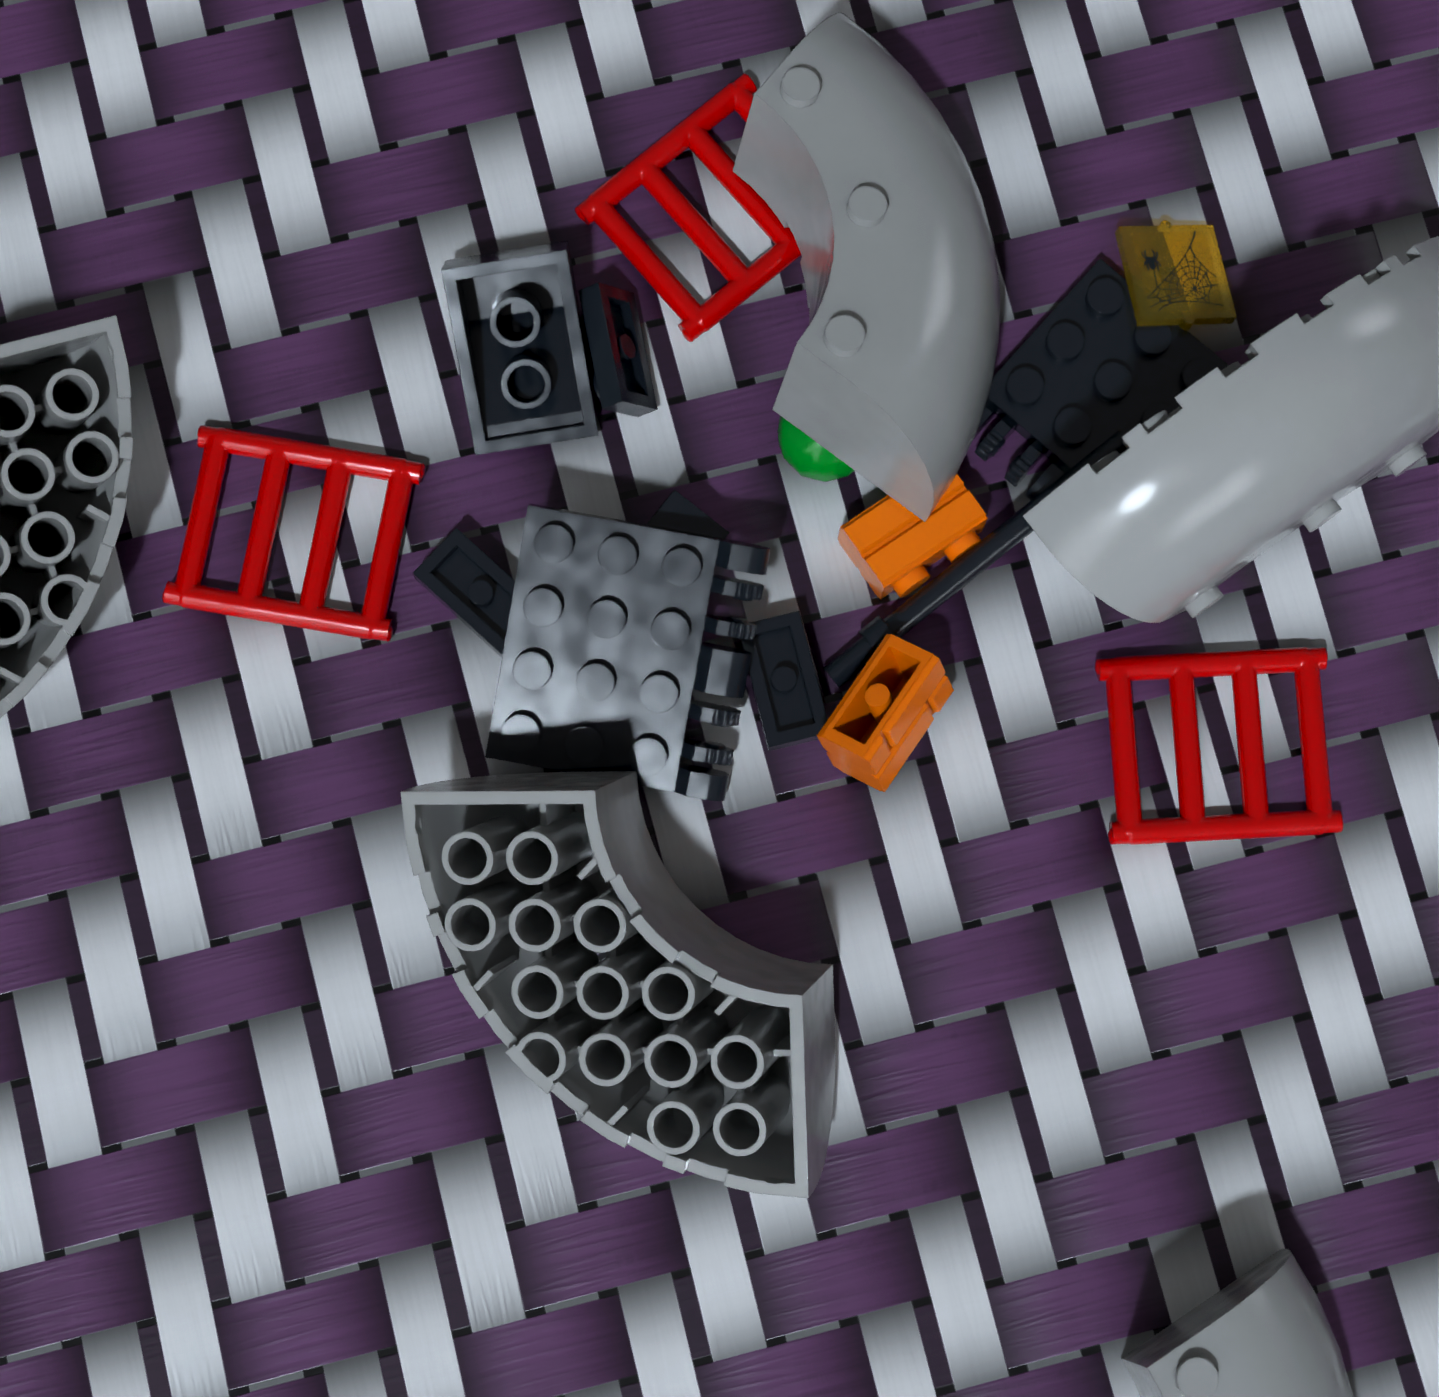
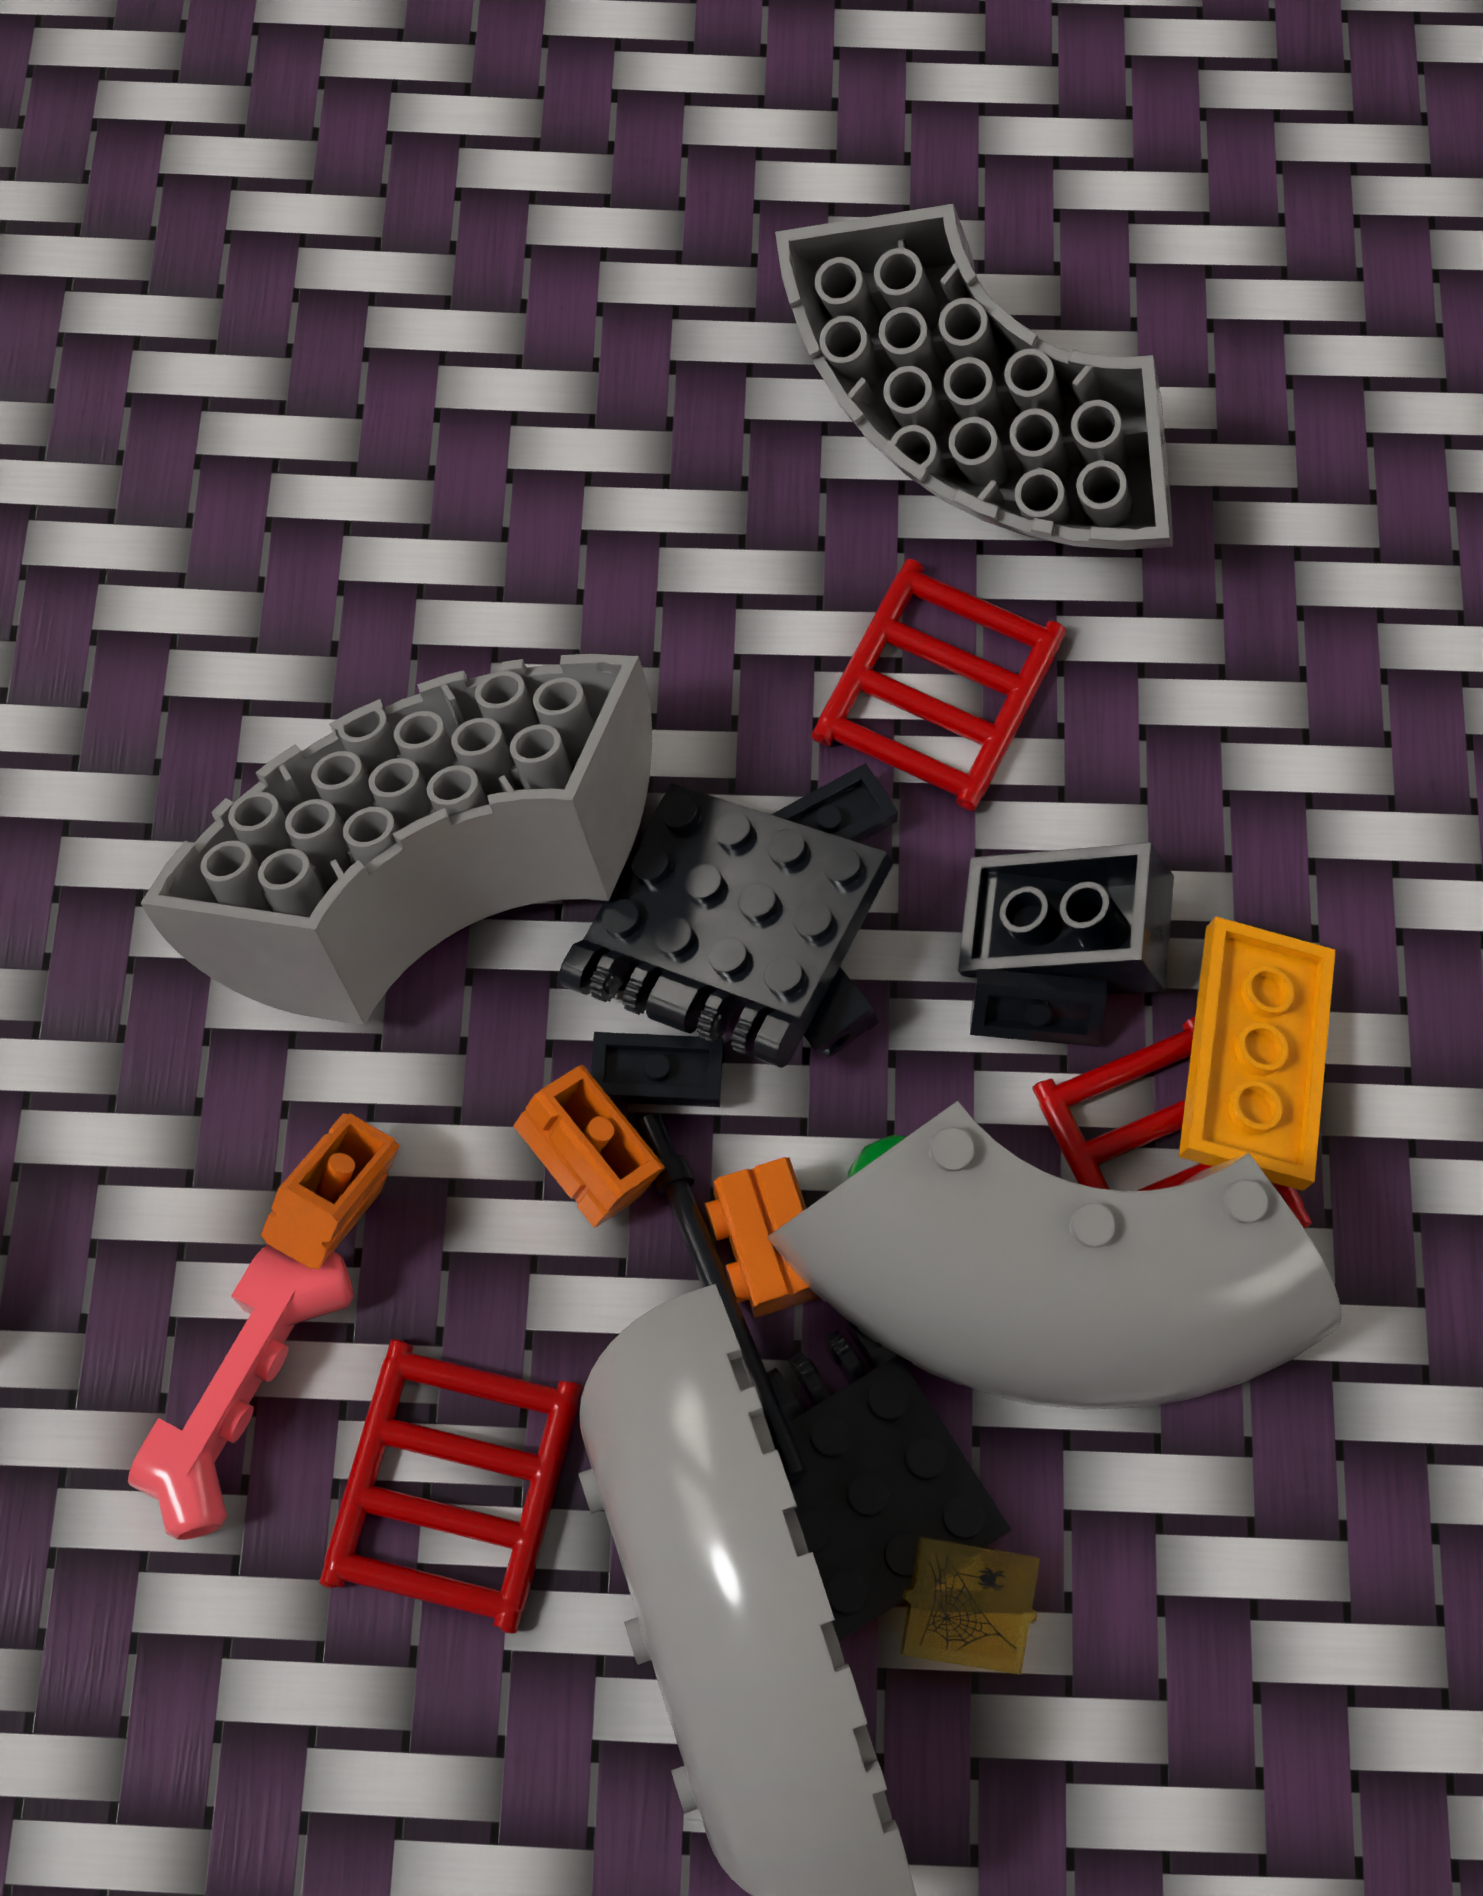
camera: 110 degrees right, 10 degrees down
none -> coral plate [128,1244,354,1540]
none -> orange brick [260,1113,400,1270]
none -> light orange plate [1179,916,1336,1191]

